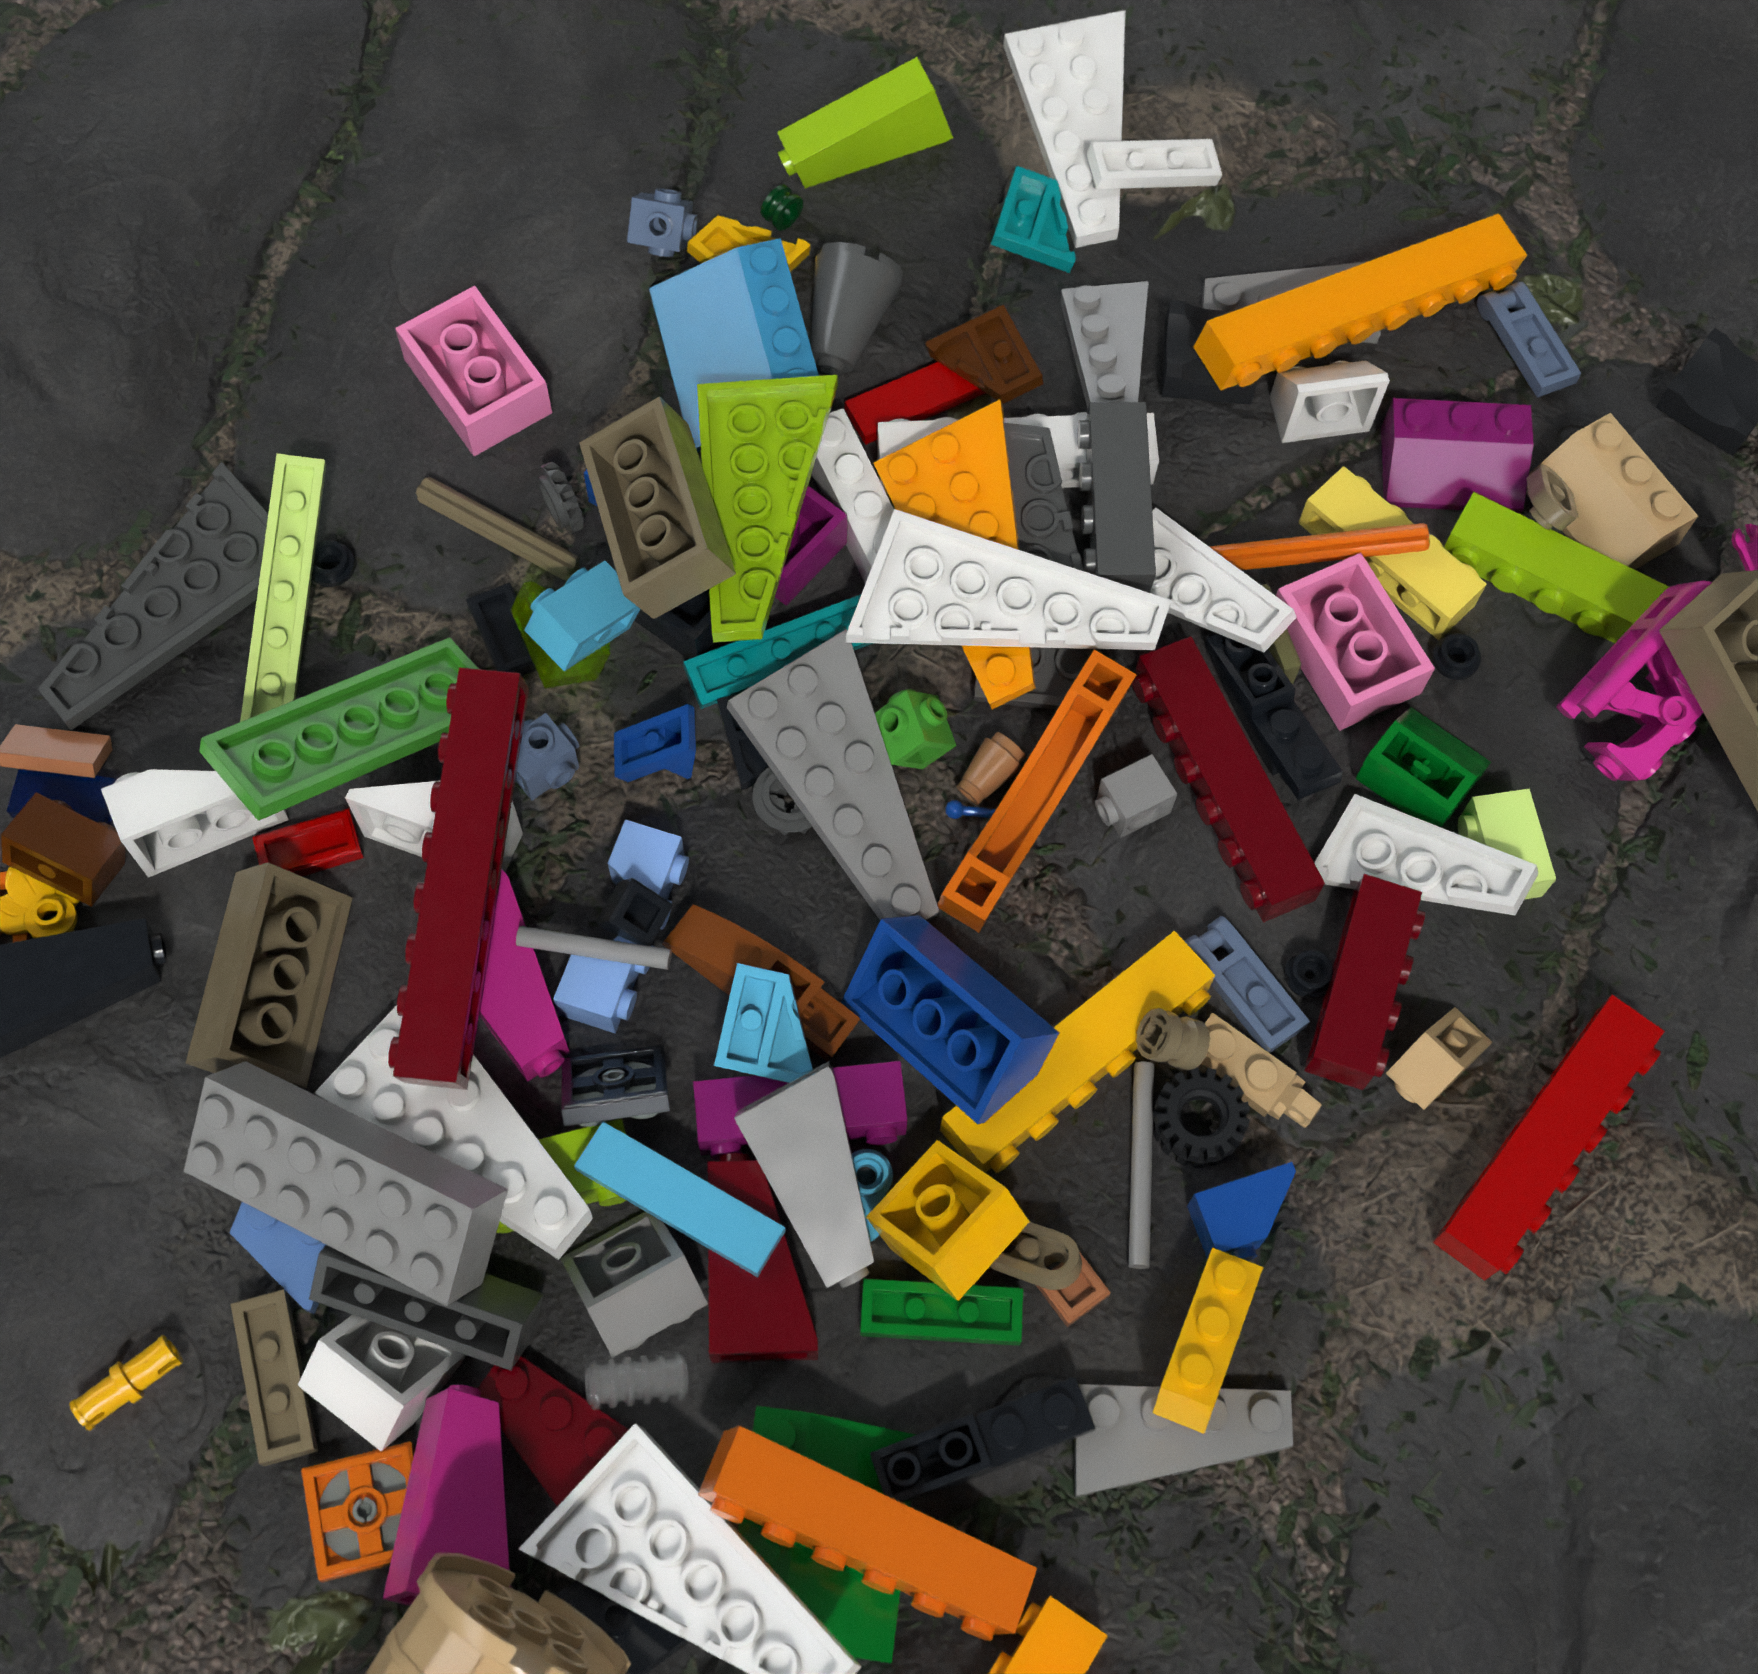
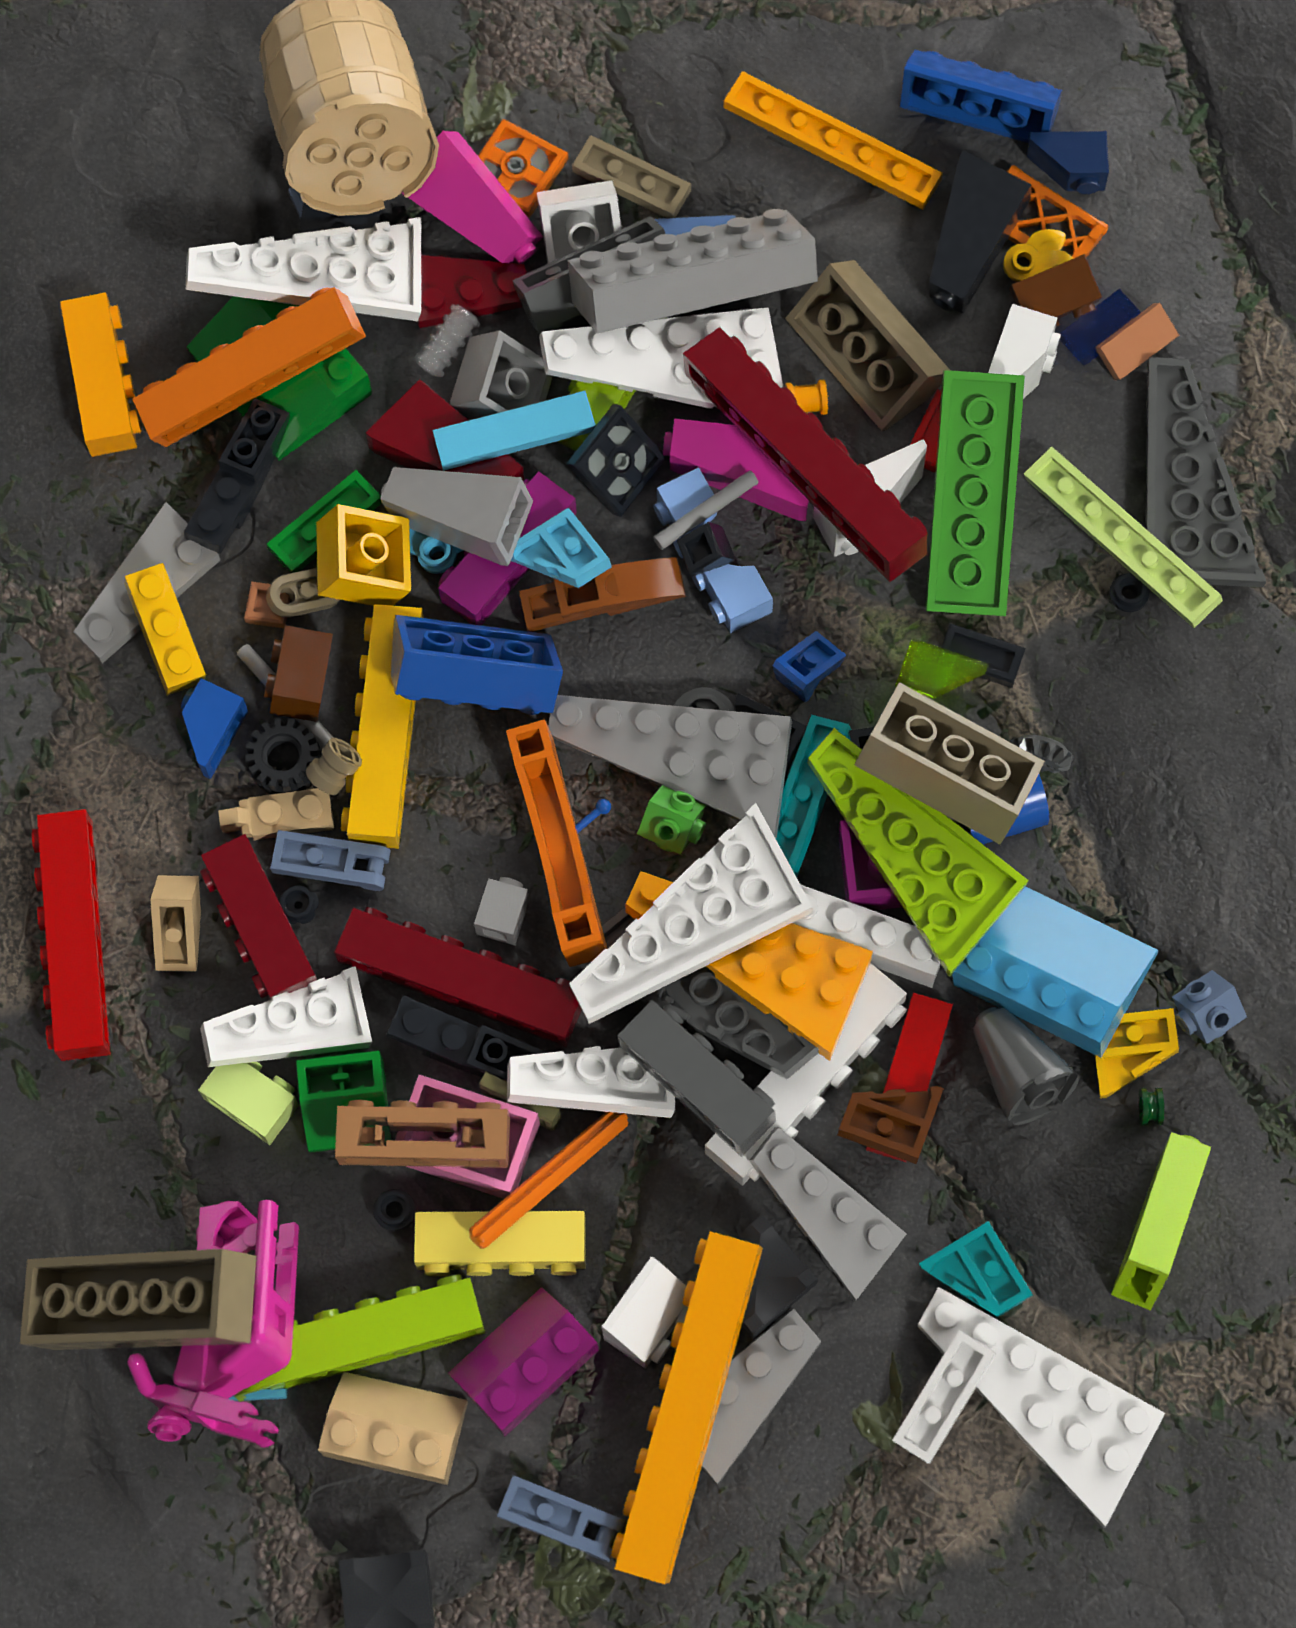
camera: 140 degrees right, 5 degrees up
yellow pin [69,1335,183,1431] -> none
bright pink brick [395,286,552,456] -> none
dark tan axle [416,477,580,581] -> none
sand blue brick [515,713,579,801] -> none
medium azure brick [524,561,640,671] -> none
medium nougat cone [956,732,1026,805] -> none
dark tan plate [1526,464,1578,531] -> none
none -> reddish brown brick [264,625,333,722]
none -> medium nougat brick [335,1100,510,1168]
none -> light orange plate [724,71,942,210]
none -> light orange bush [785,379,828,415]

